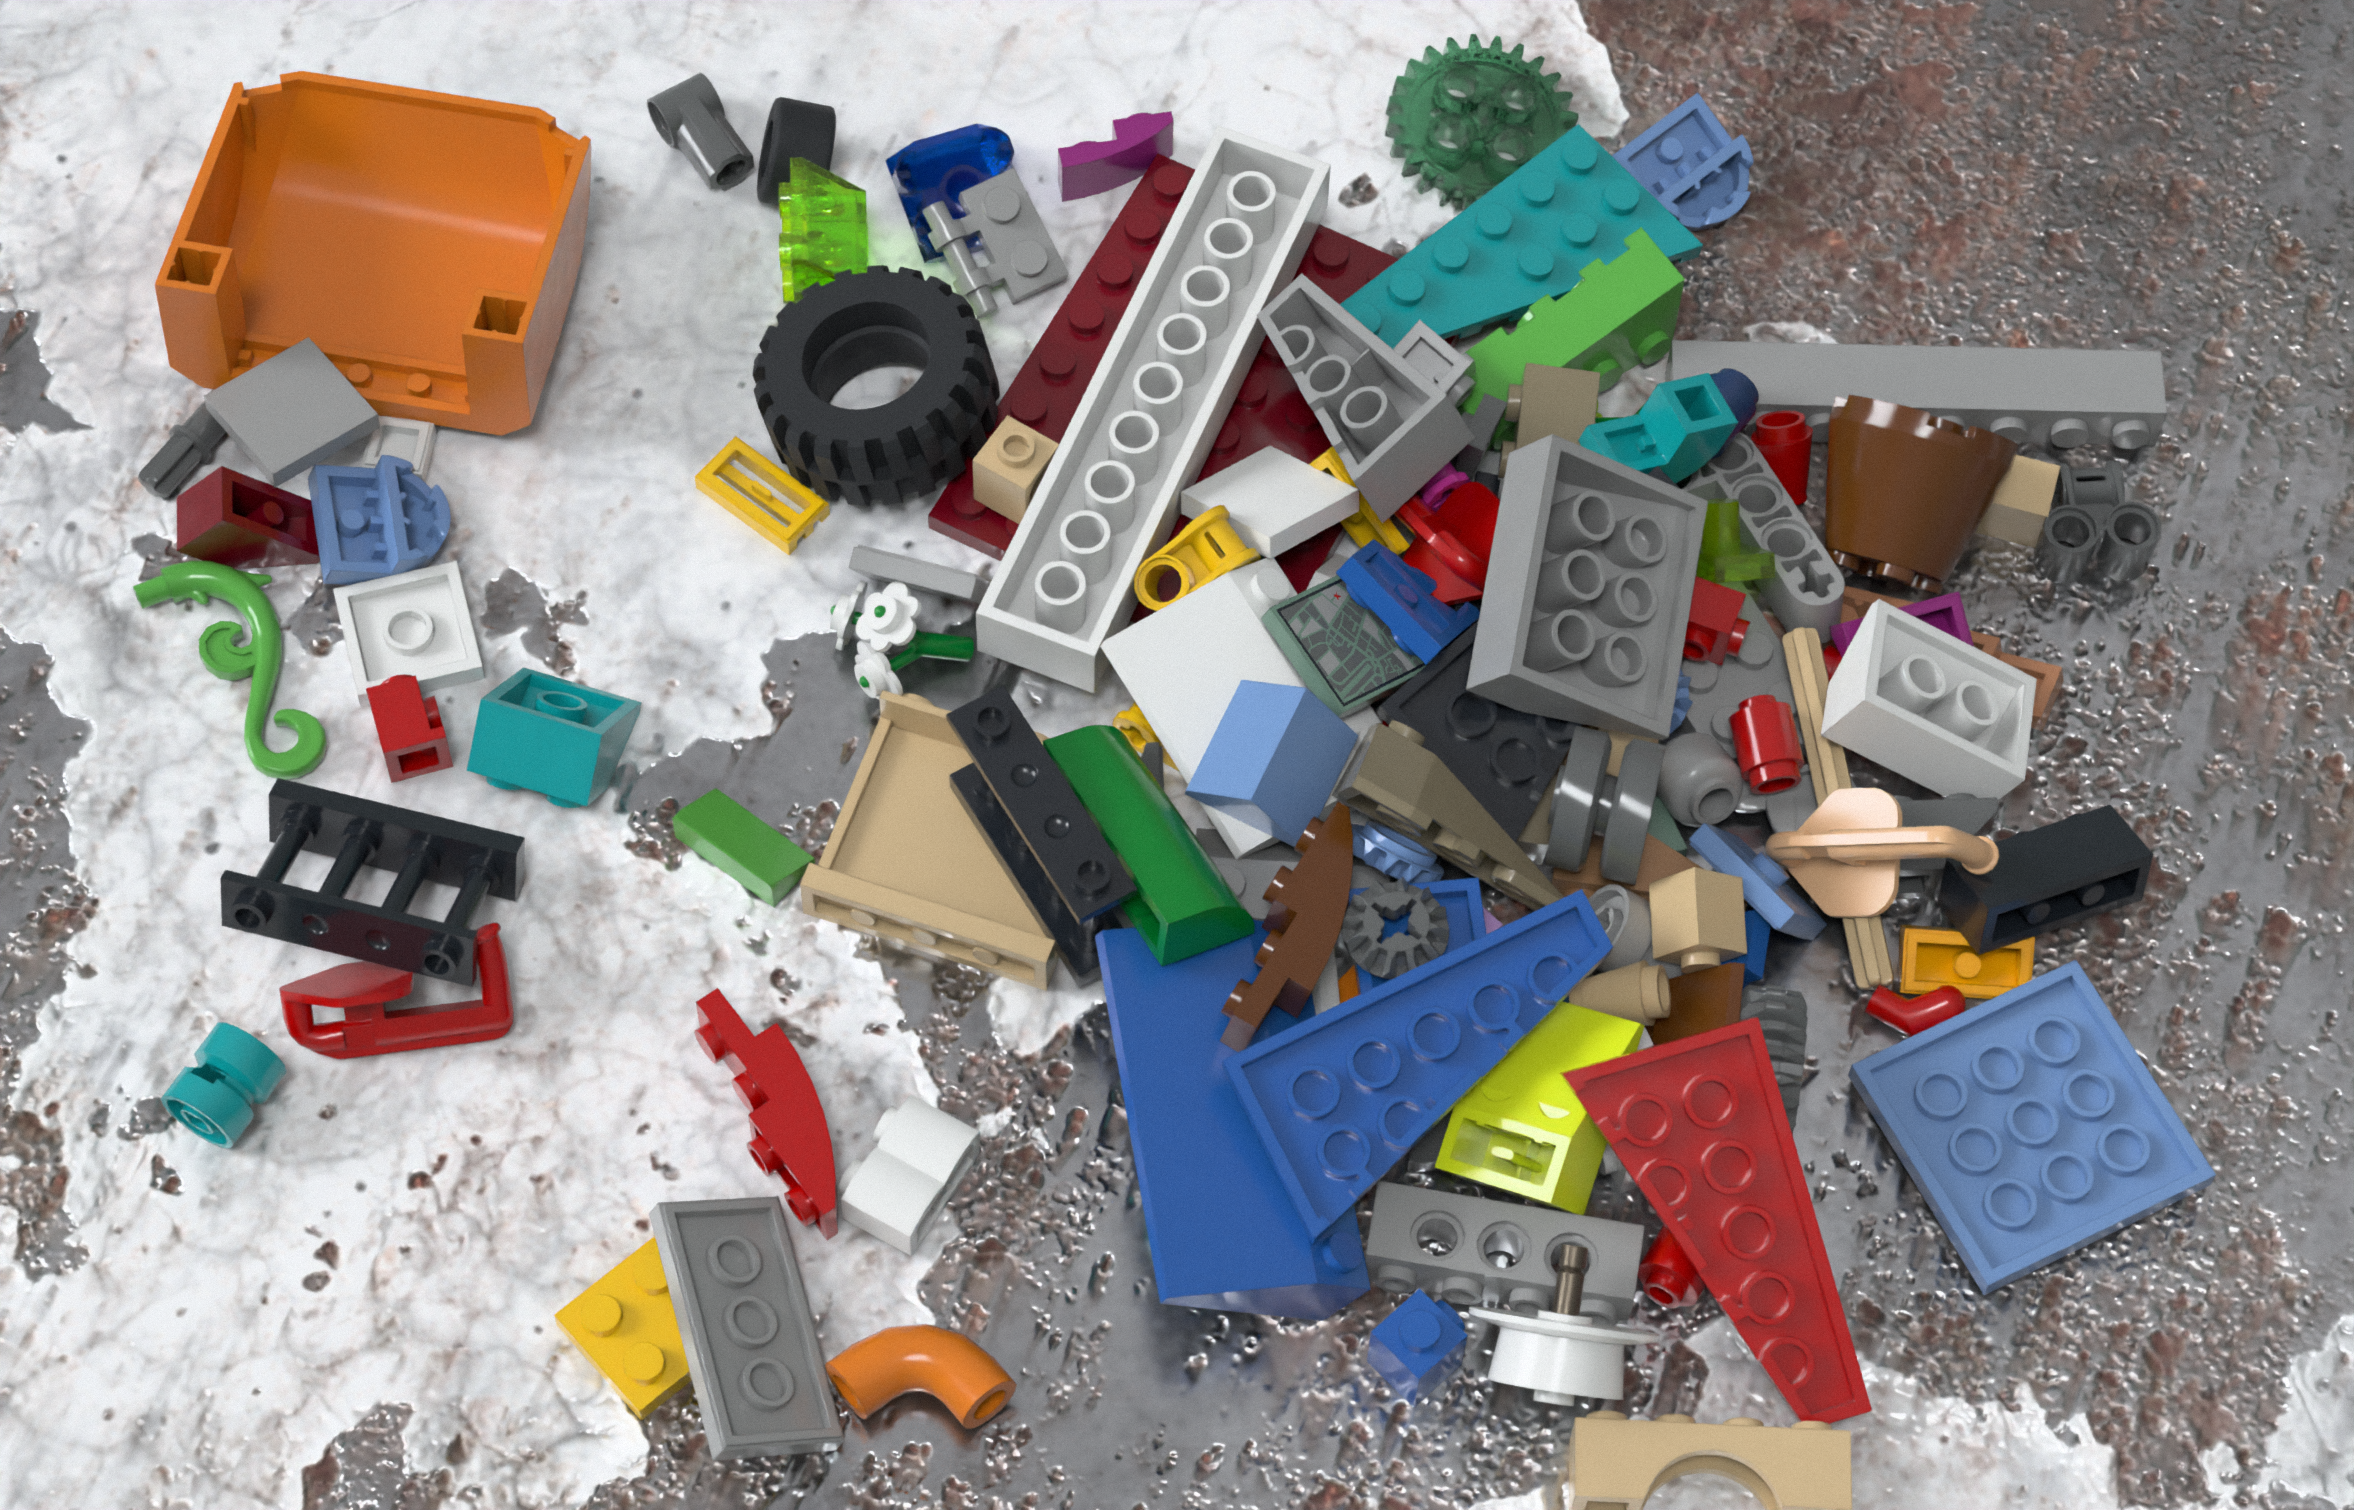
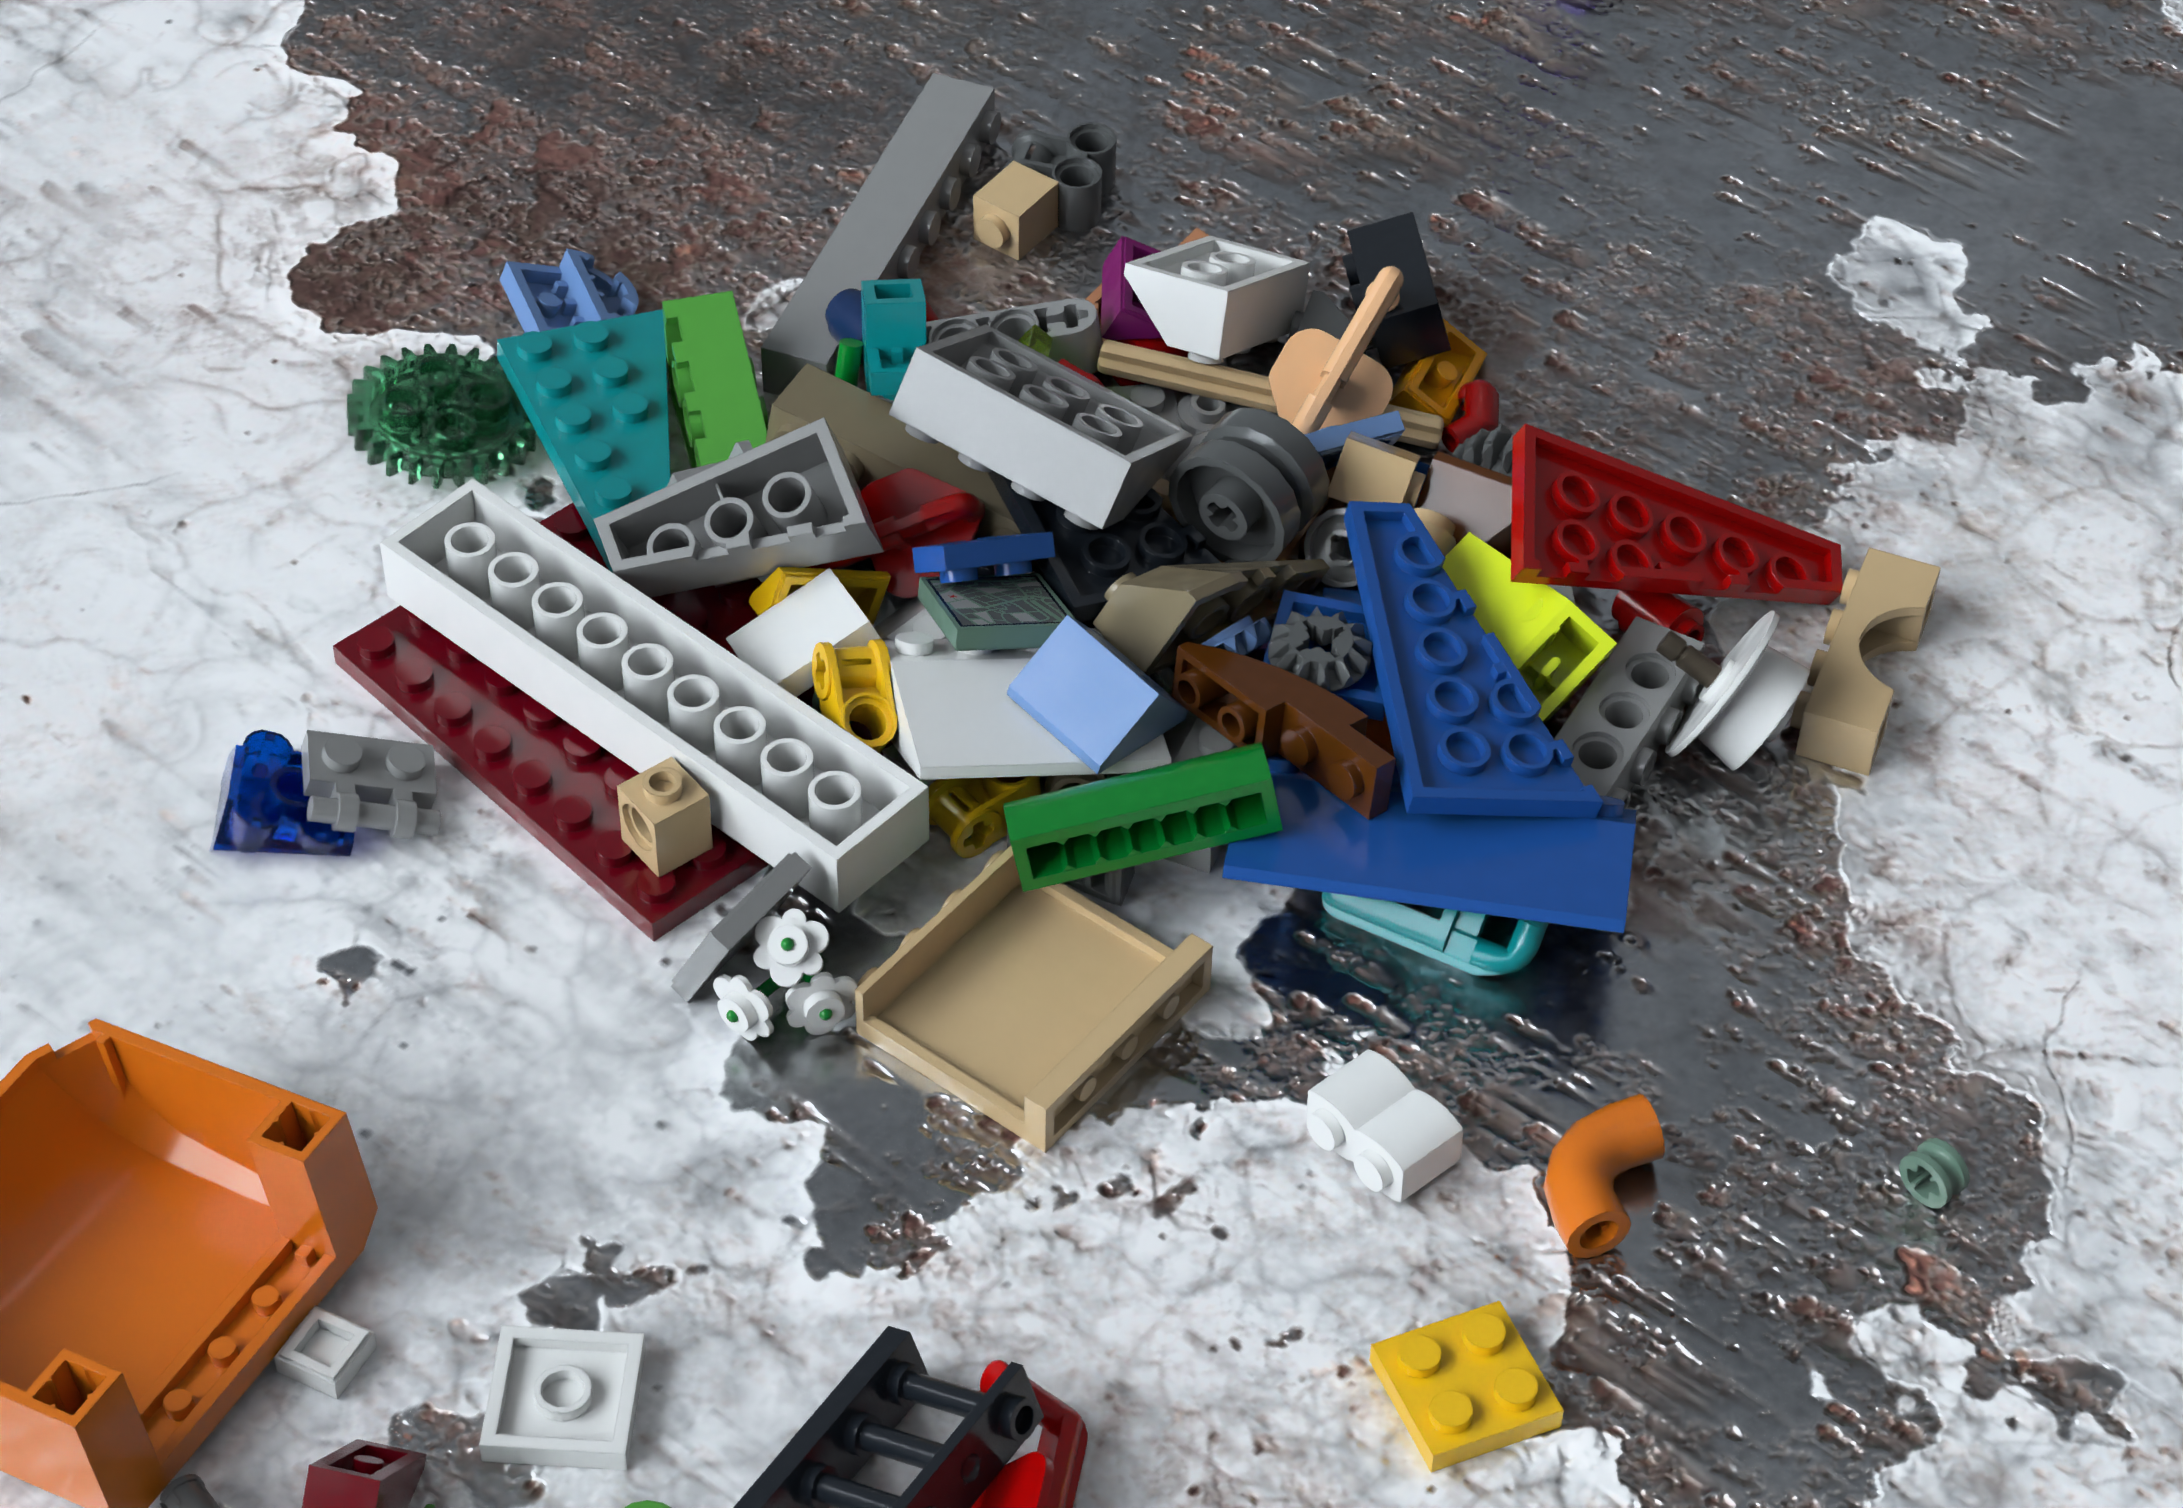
camera: 70 degrees left, 15 degrees down
light grey tile [204,337,380,487] -> none
medium blue slope [308,455,451,585] -> none
red brick [366,674,454,783] -> none
teal slope [466,667,642,808] -> none
dark grey piece [647,73,754,191] -> none
light grey tile [649,1196,845,1461] -> none
bright green slope [672,788,815,908] -> none
red slope [694,988,838,1240] -> none
yellow tile [695,436,830,555] -> none
black tyre [752,265,1000,507] -> none
black tyre [757,97,836,211] -> none
clear neon green slope [779,157,869,304] -> none
black fence [946,685,1137,987] -> none
magenta slope [1058,111,1174,202] -> none
blue brick [1367,1288,1468,1408] -> none
red brick [1728,695,1804,795] -> none
reddish brown cone [1824,395,2019,595] -> none
medium blue plate [1848,960,2216,1295] -> none

